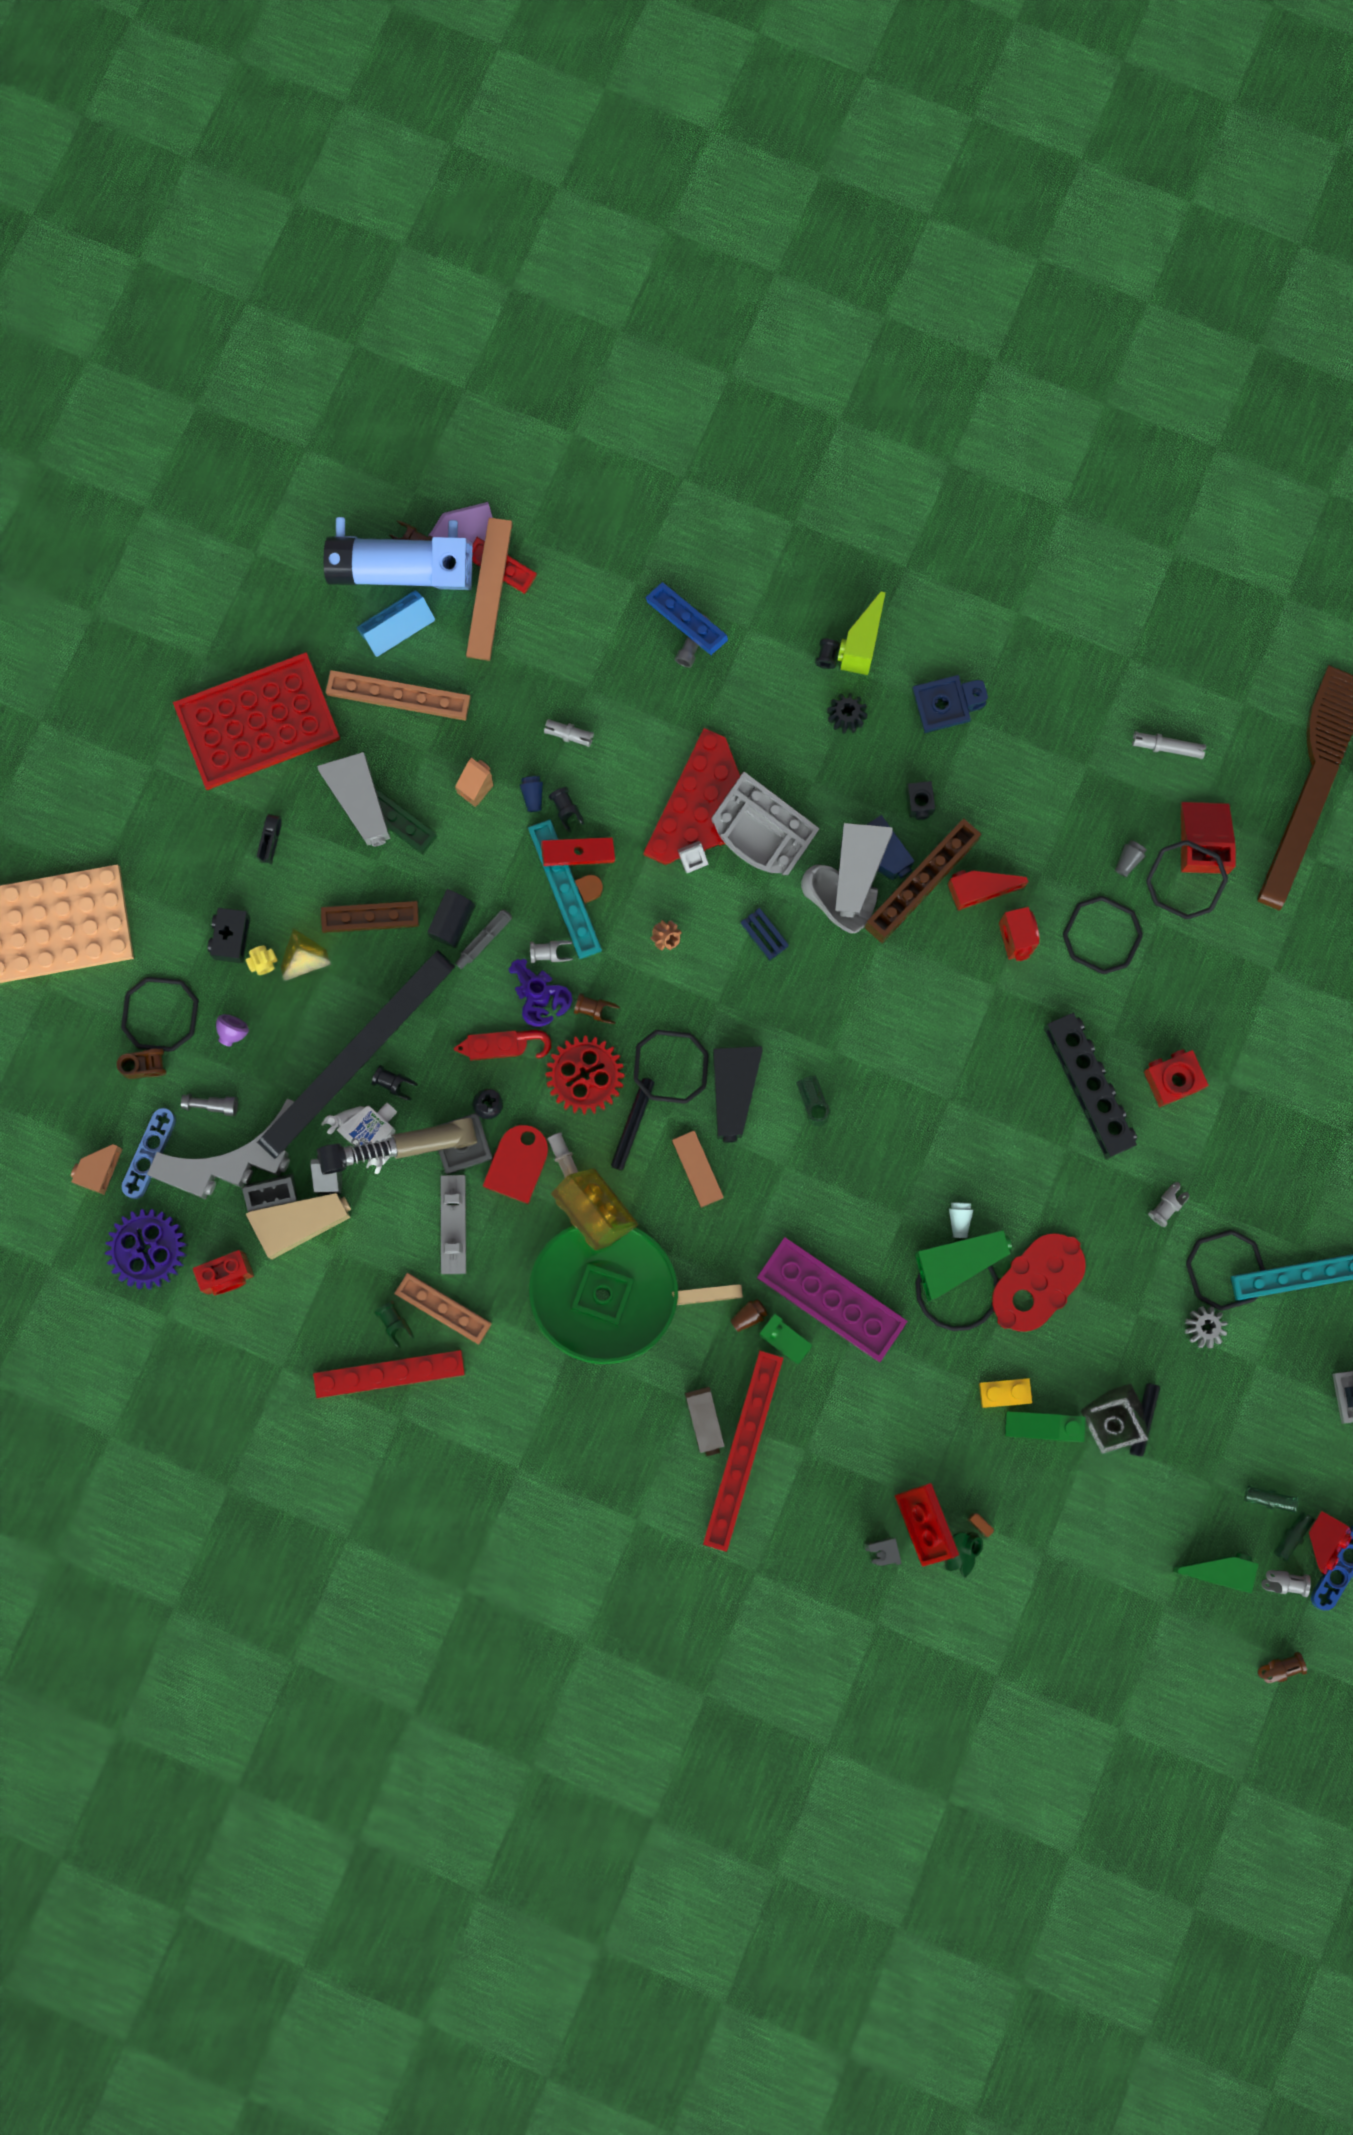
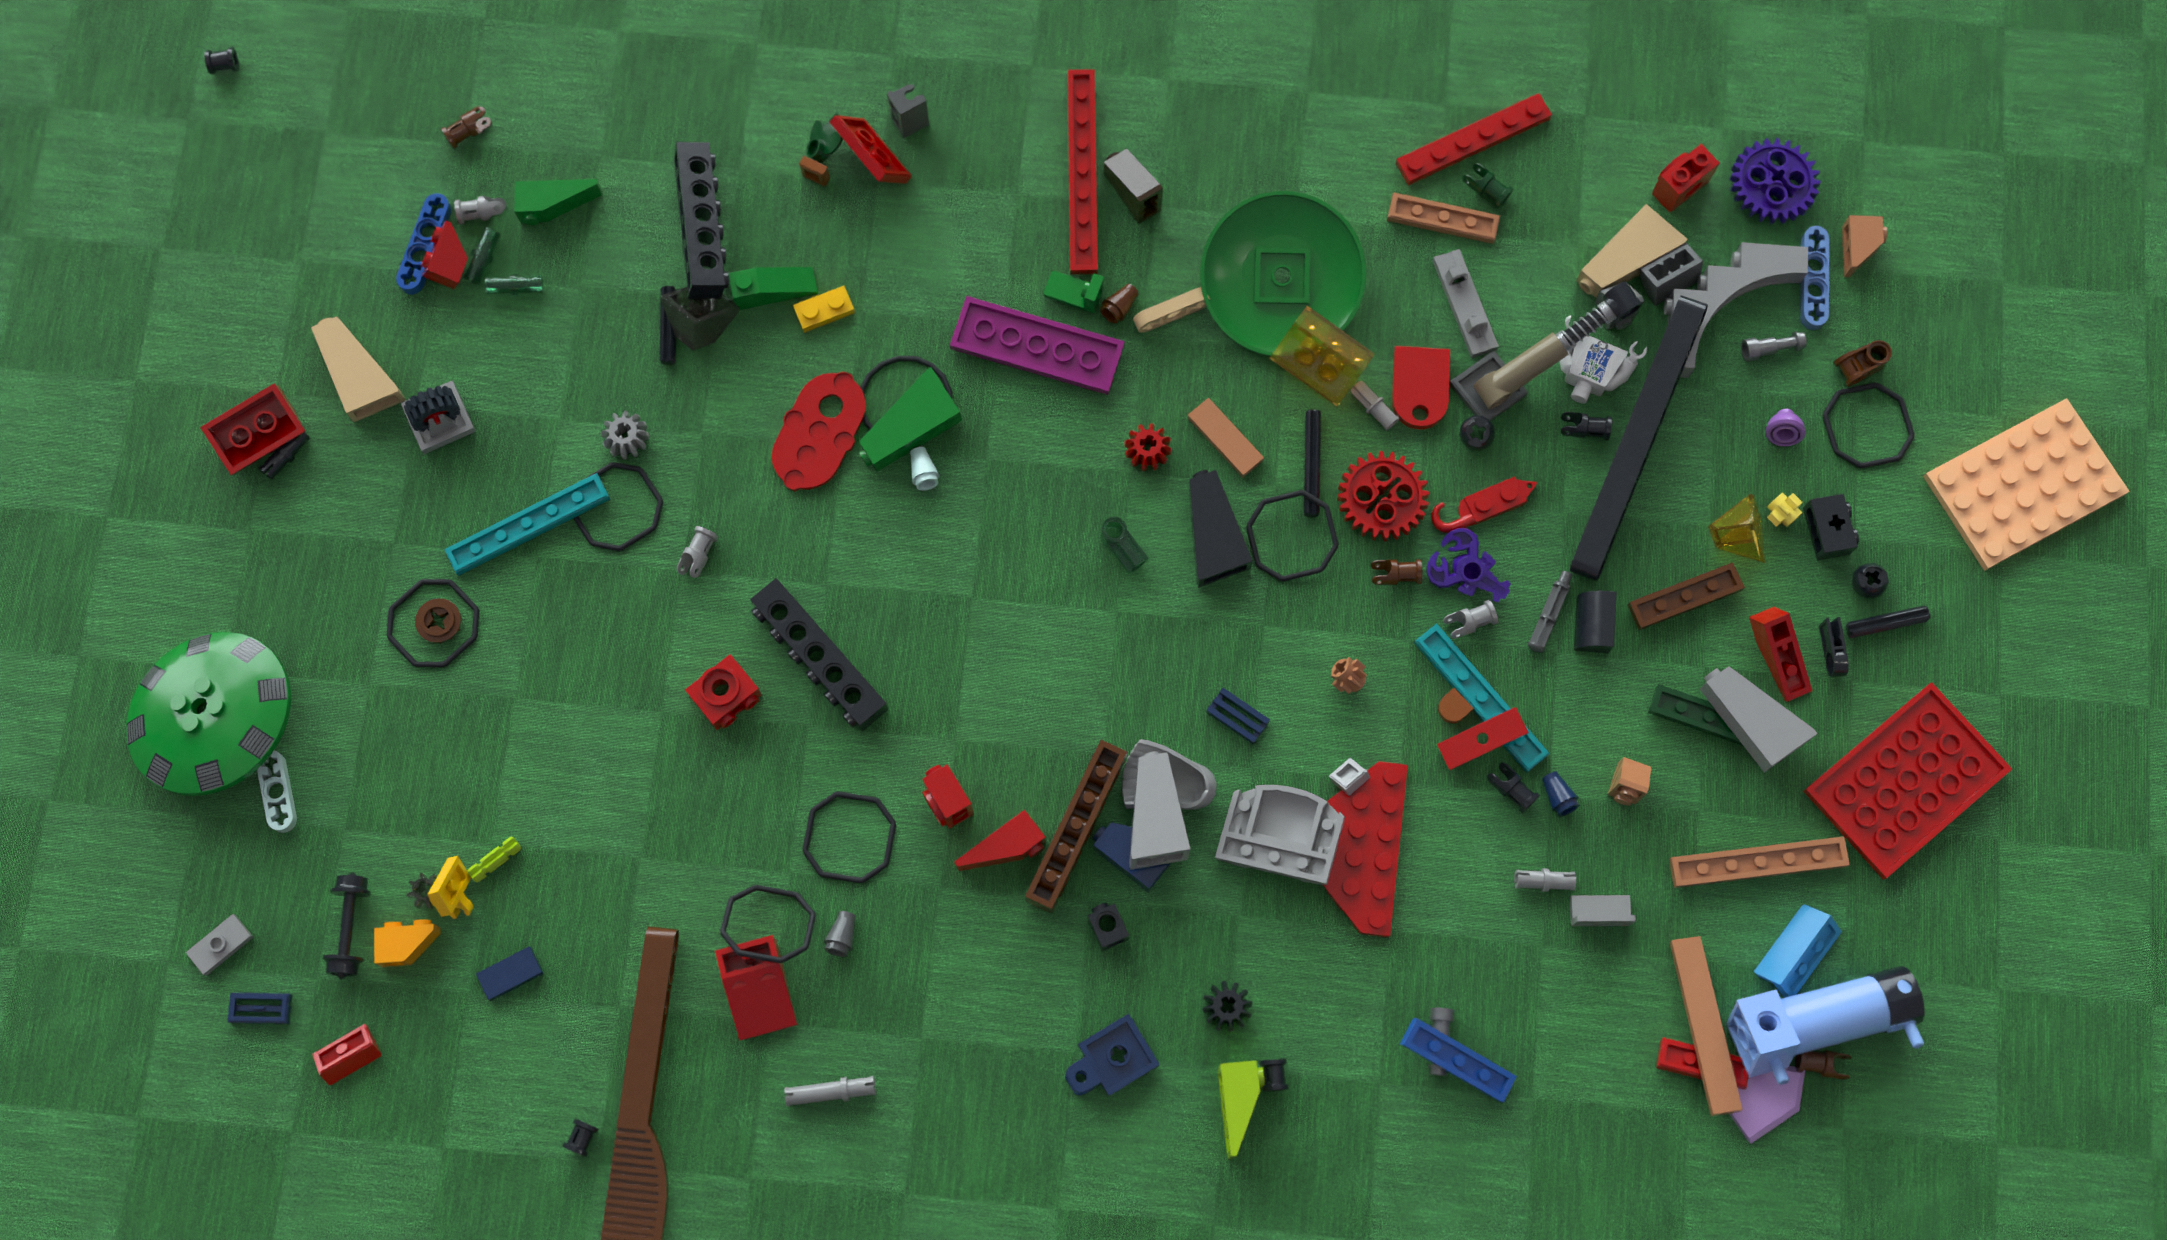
camera: 165 degrees right, 5 degrees down
none -> black brick [673,142,729,299]
none -> red gear [1124,423,1172,472]
none -> light grey panel [1569,895,1636,926]
none -> red slope [1749,607,1812,702]
none -> black axle [1846,605,1931,638]
none -> black piece [1852,563,1889,598]

